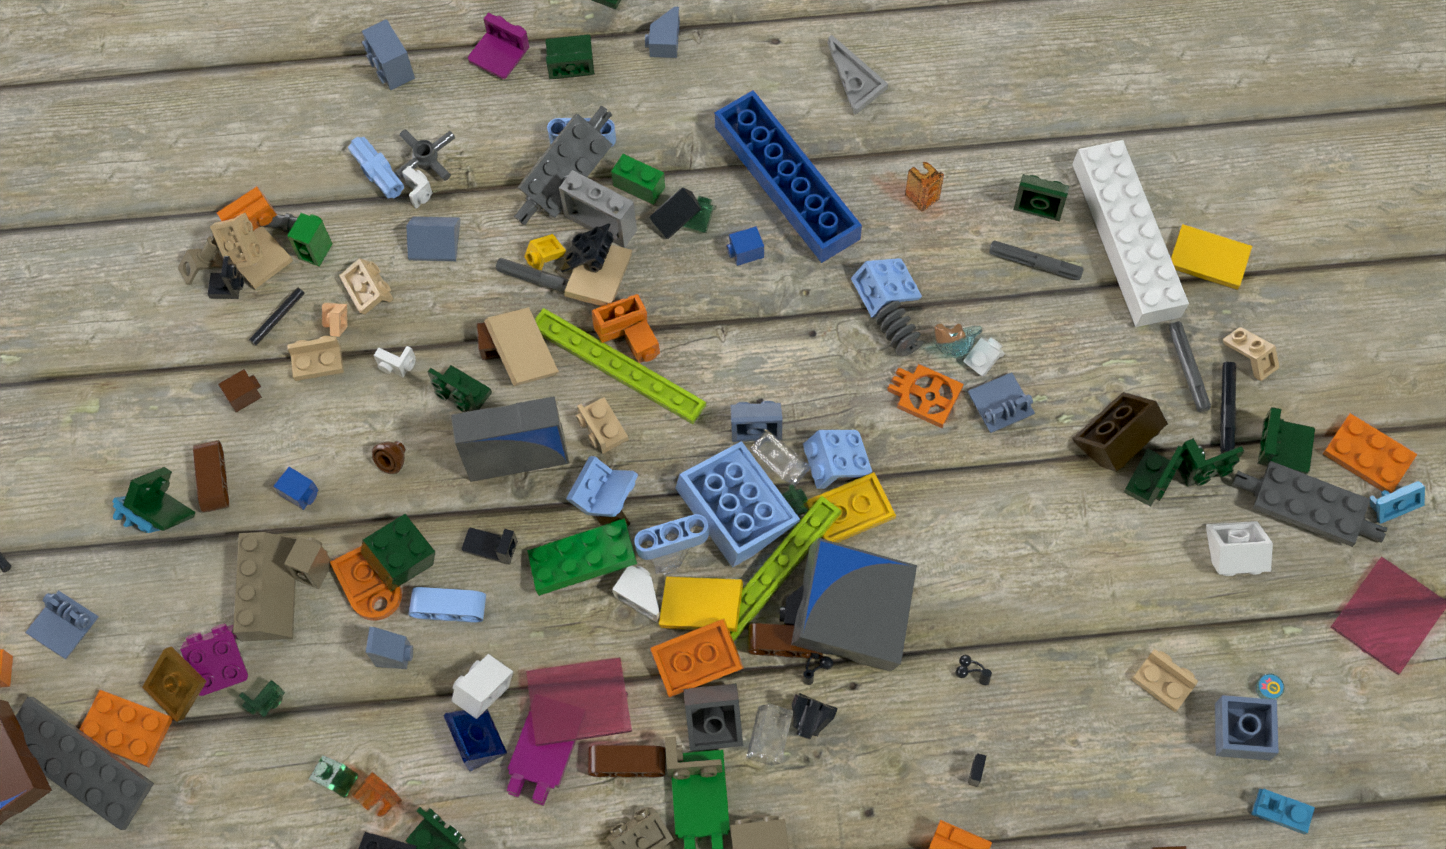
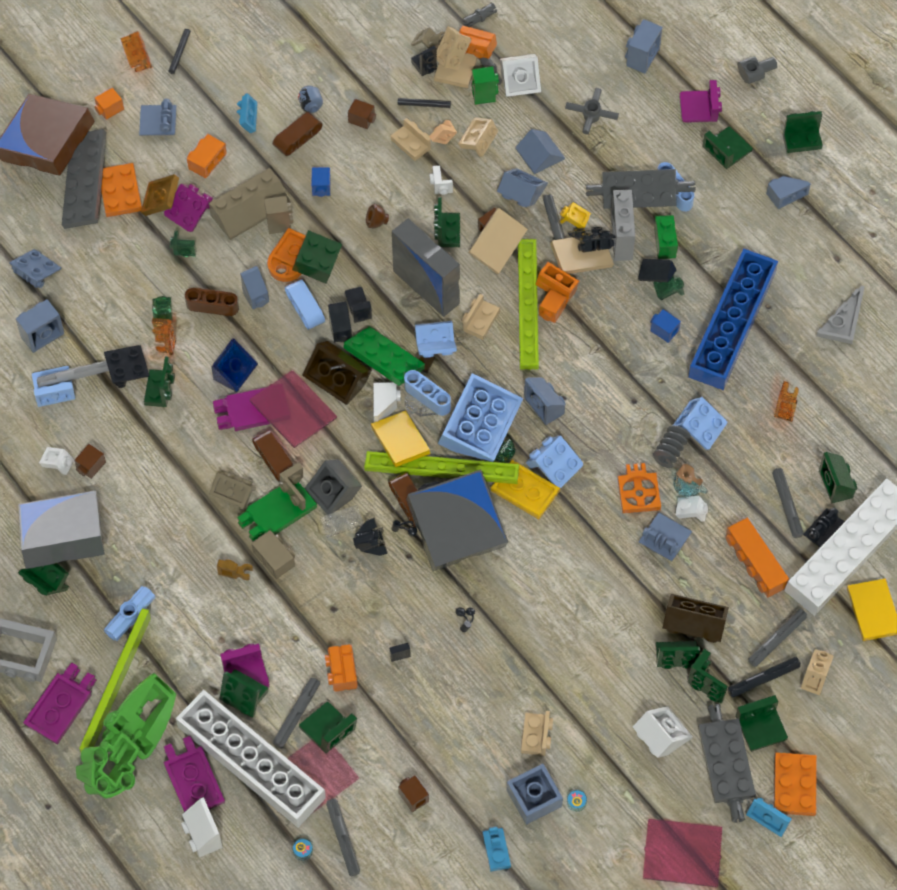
camera: 55 degrees right, 5 degrees down
dark green bracket [123,467,196,531] -> none
light blue piece [348,137,404,199] -> none
white bracket [402,166,433,208] -> none
white brick [452,654,513,719] -> none
orange plate [650,618,744,698] -> none
clear slope [750,429,811,486] -> none
none -> reddish brown beam [185,288,239,316]
none -> orange brick [187,134,227,178]
none -> sand blue head [298,86,323,113]
none -> dark brown slope [302,341,372,405]
none -> black slope [328,301,352,343]
none -> dark grey pin [462,2,497,27]
none -> sand blue slope [497,168,548,208]
none -> white slope [500,54,541,97]
none -> orange brick [725,517,790,598]
none -> black hinge [803,507,845,548]

